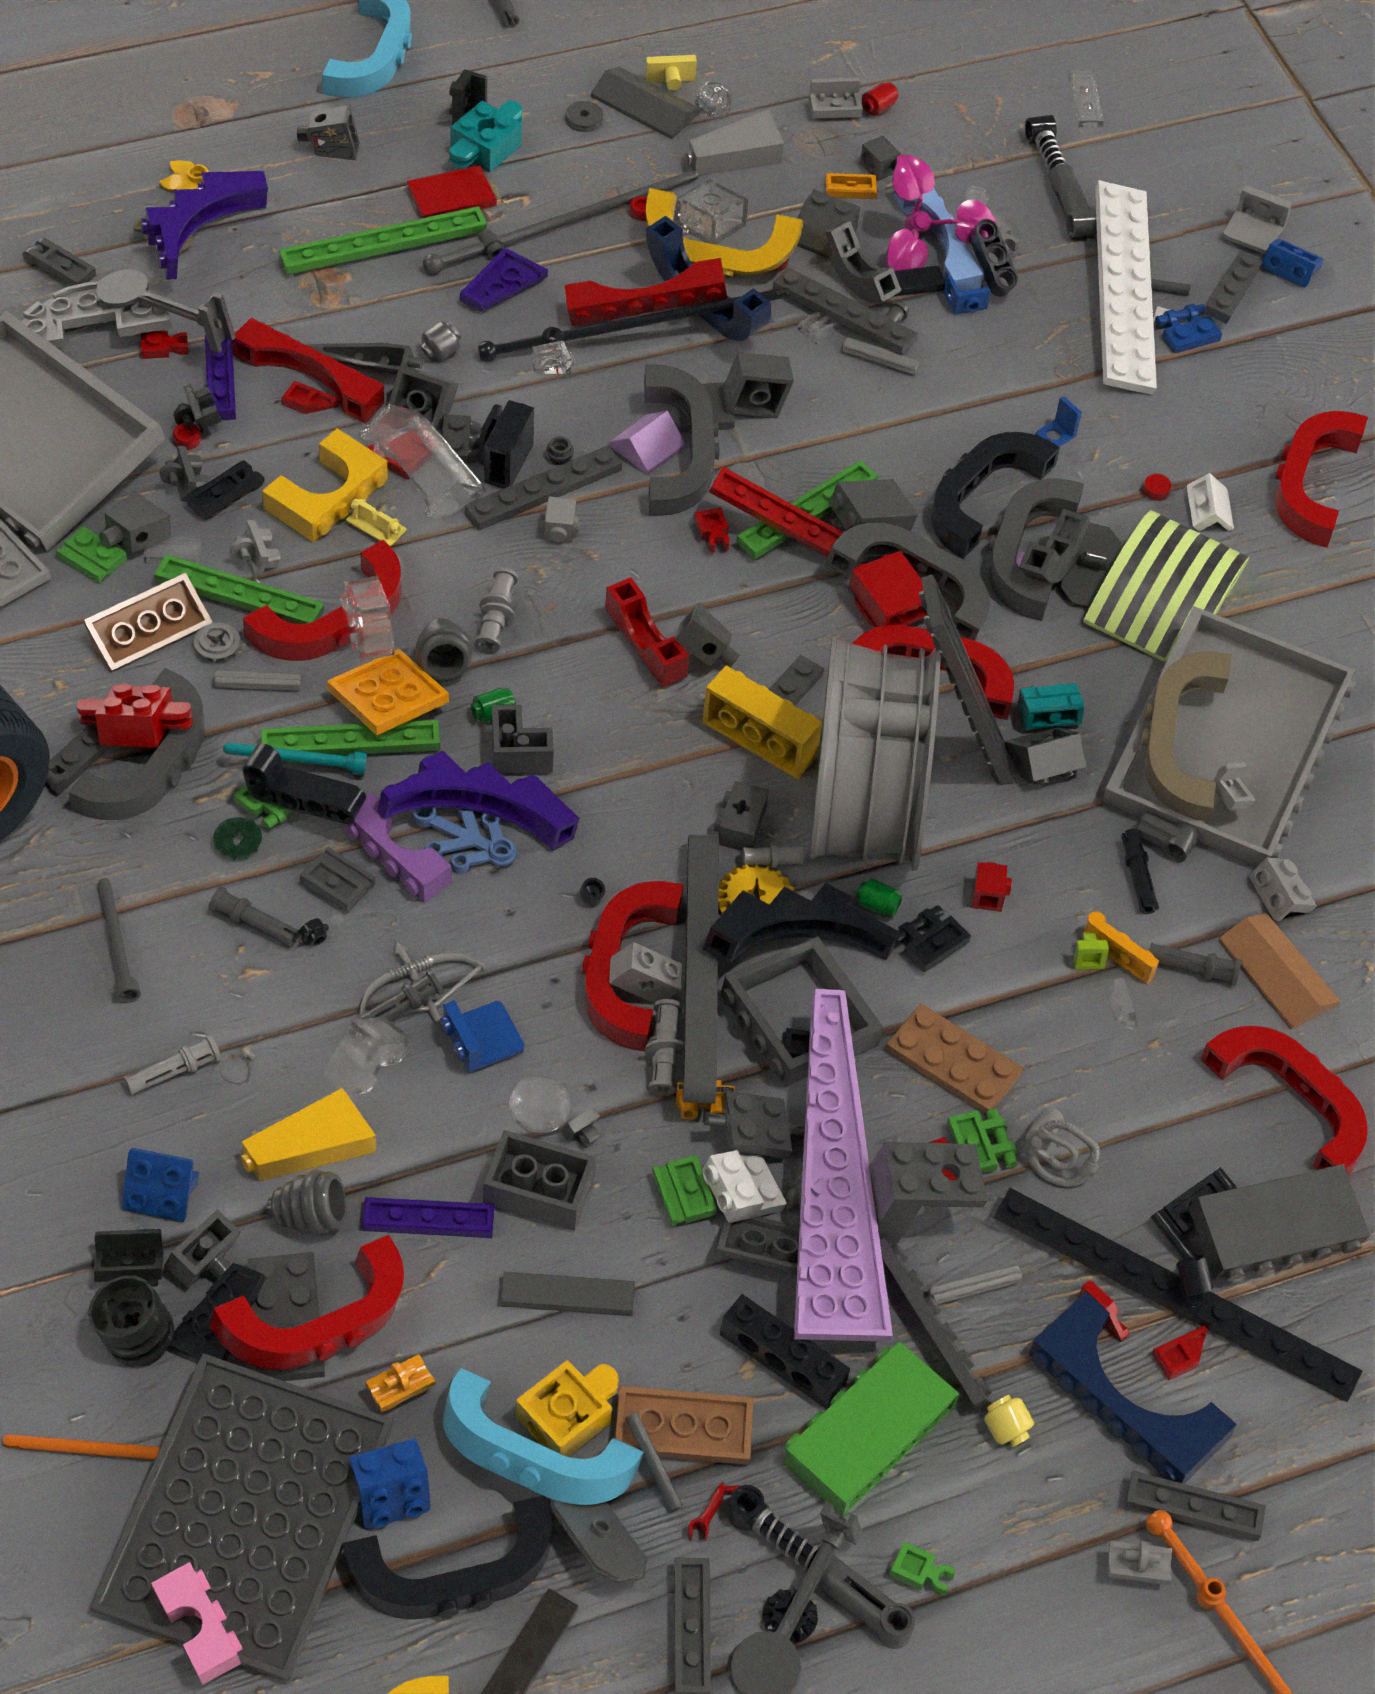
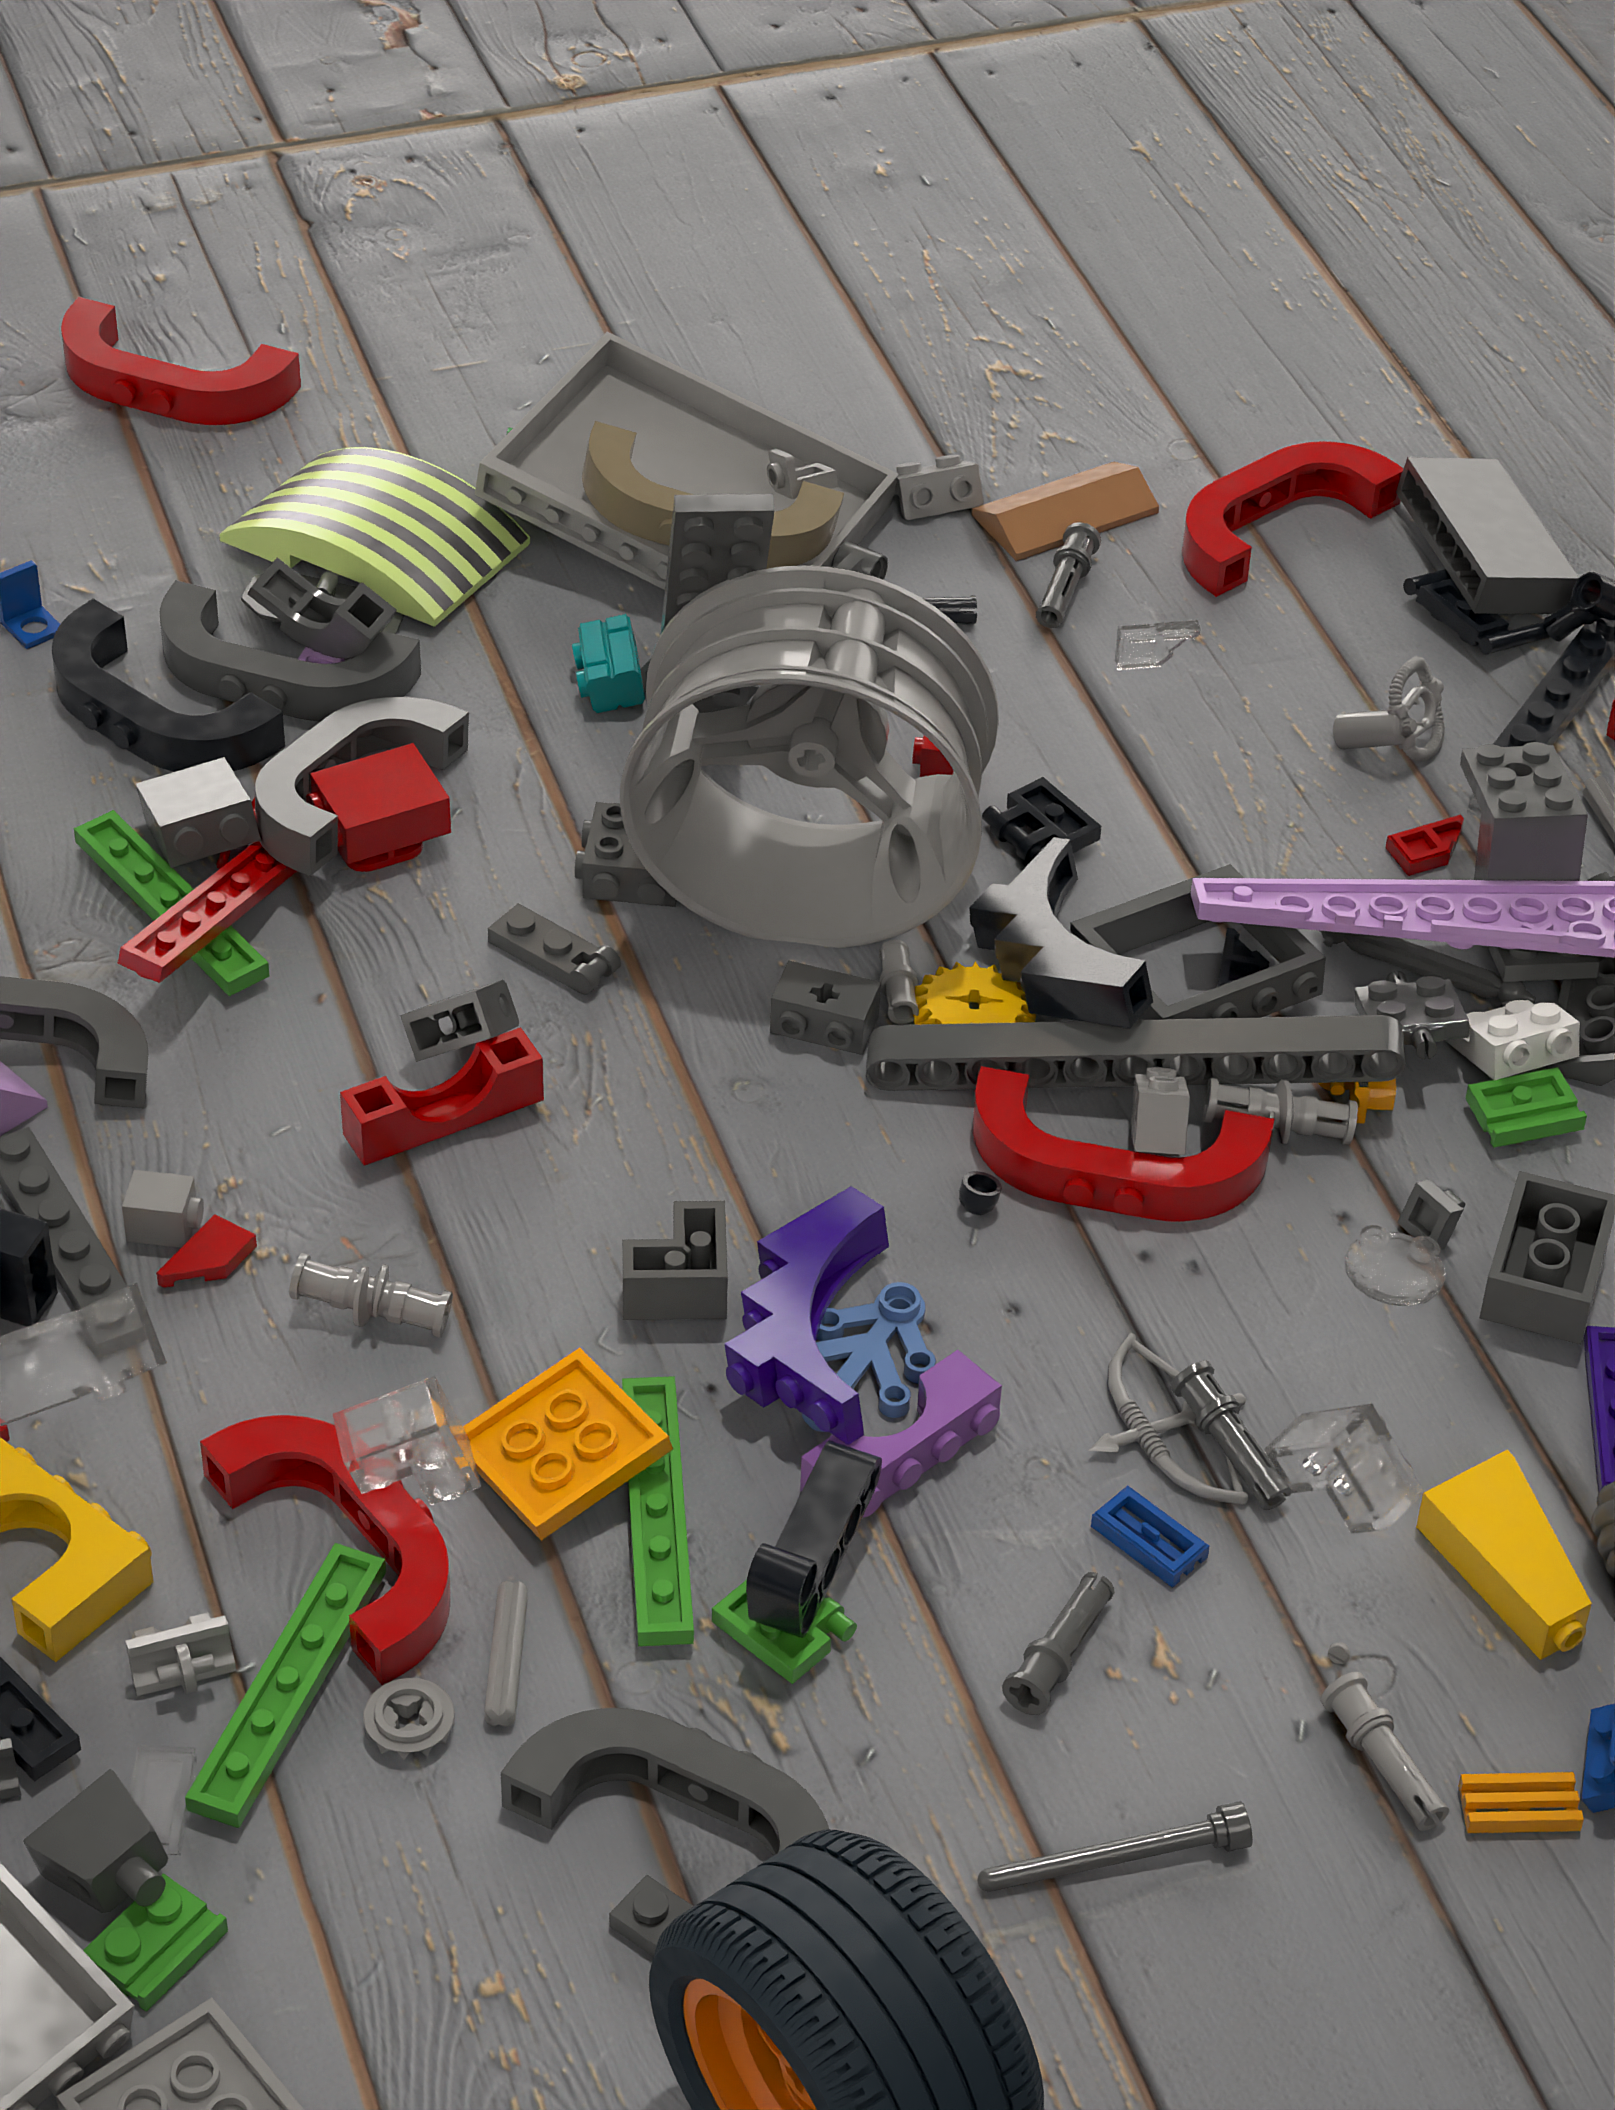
camera: 85 degrees left, 10 degrees down
red brick [76,683,193,748] -> none
medium nougat slope [83,573,213,672] -> none
clear green gear [213,817,262,861] -> none
teal piece [223,742,367,776] -> none
black plate [299,918,329,946] -> none
dark grey plate [300,847,375,912] -> none
light yellow hinge [346,498,407,547] -> none
dark grey piece [415,618,473,680] -> none
blue bracket [440,1000,524,1073] -> none
green brick [470,688,516,724] -> none
red plate [694,507,730,553] -> none
yellow brick [702,665,823,780] -> none
red arch [852,625,1014,720] -> none
green brick [856,878,903,917] -> none
medium nougat plate [885,1003,1024,1115] -> none
bright green plate [947,1109,1018,1173] -> none
lime tile [1073,932,1109,970] -> none
light orange plate [1083,911,1159,984] -> none
red tile [1143,474,1172,500] -> none
white panel [1187,473,1234,532] -> none
none -> red tile [156,1214,257,1288]
none -> blue tile [1091,1485,1210,1588]
none -> light orange tile [1458,1772,1584,1833]

